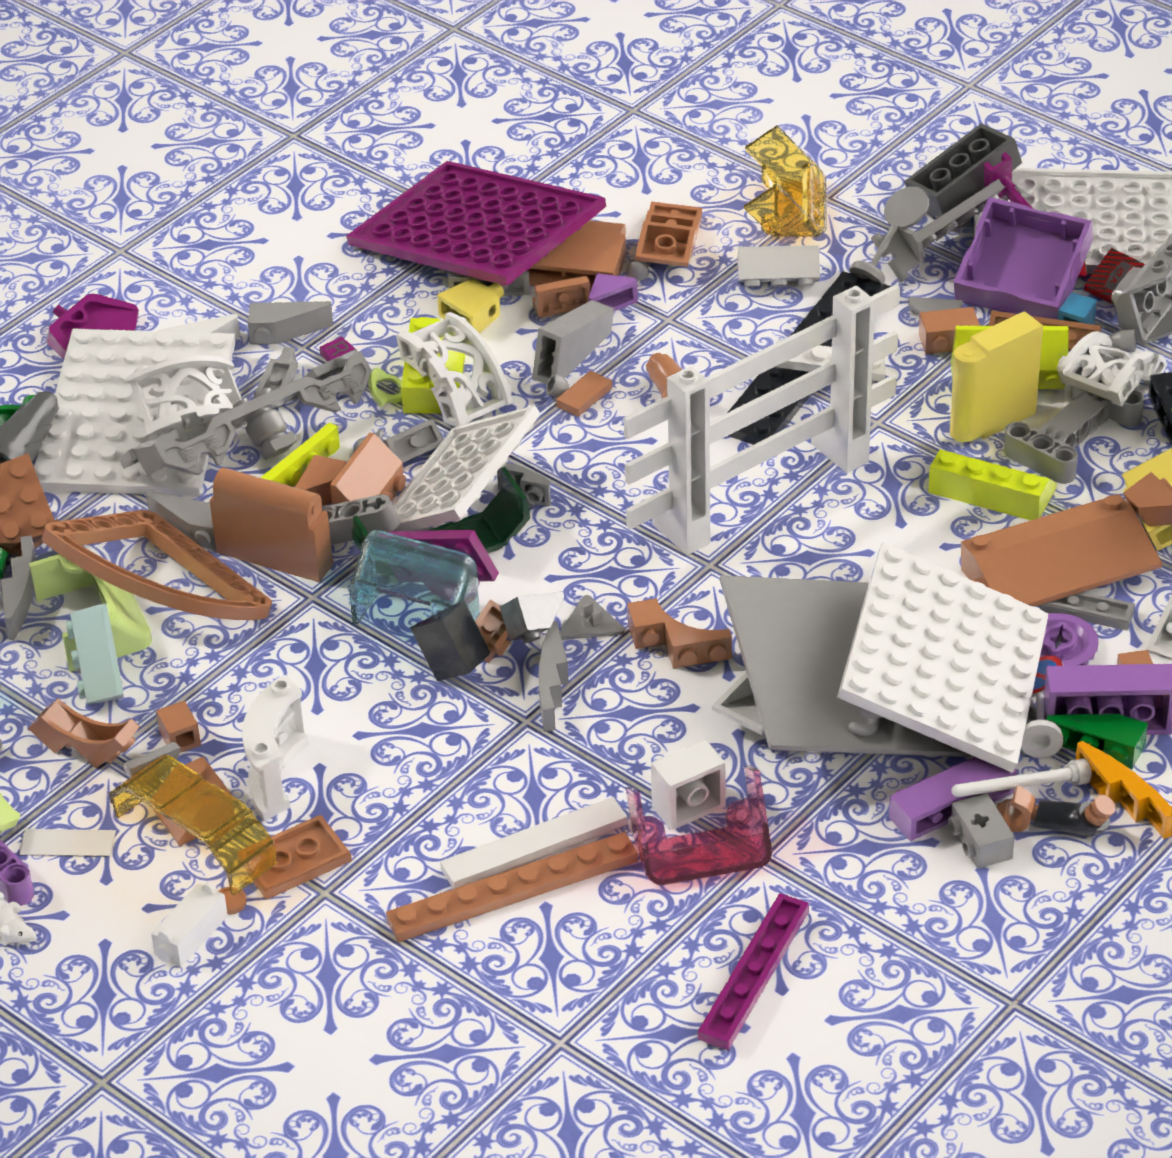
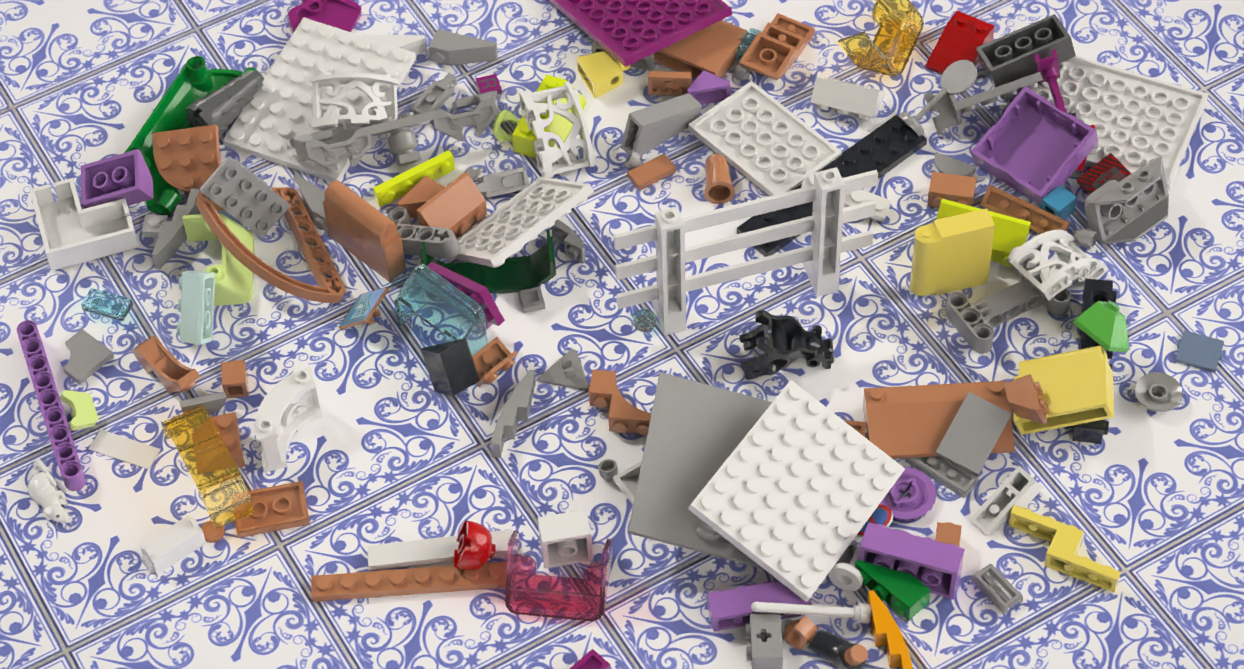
camera: 20 degrees right, 10 degrees up
slope [500,591,564,643] -> none
neon yellow slope [928,449,1057,520] -> none
none -> light grey bracket [200,156,290,238]
none -> piece [339,287,389,329]
none -> red cylinder [453,520,496,571]
none -> light grey tile [518,287,546,313]
none -> light grey hinge [598,459,618,480]
none -> clear light blue tile [633,309,656,332]
none -> white plate [688,81,842,196]
none -> clear light blue beam [736,28,762,61]
none -> black animal [739,310,834,380]
none -> red slope [925,10,995,75]
none -> light grey tile [935,392,1012,477]

